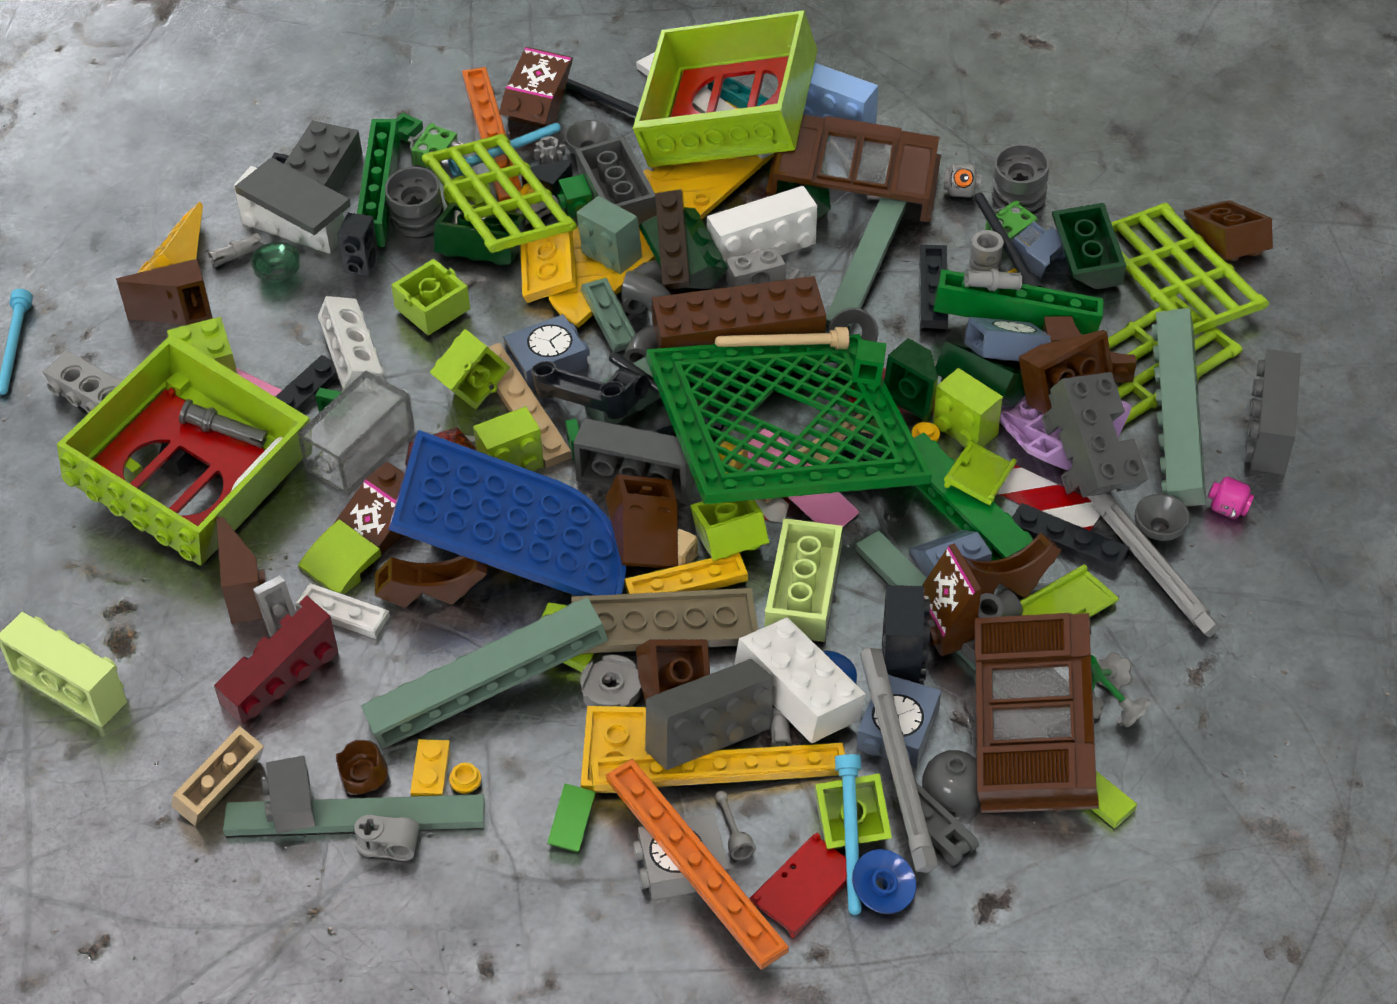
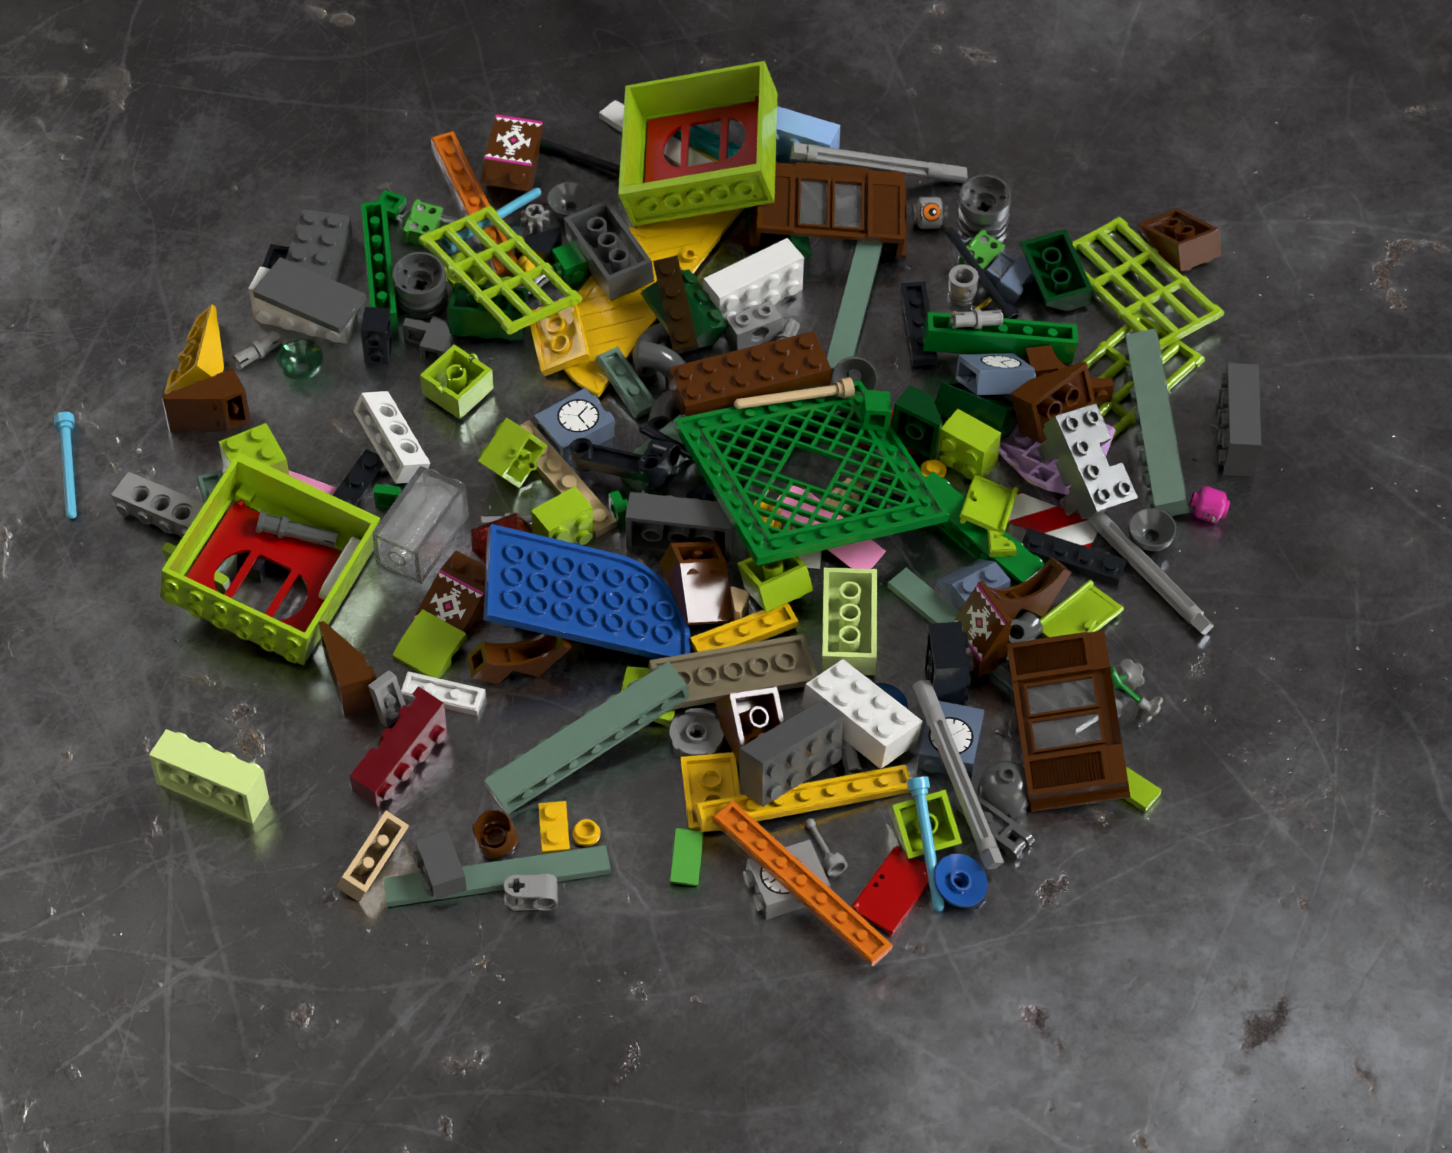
camera: 10 degrees left, 5 degrees up
sand green brick [576,196,642,274] -> none
none -> dark grey brick [403,316,451,364]
none -> light grey piece [790,142,968,184]
none -> lime tile [987,530,1016,557]

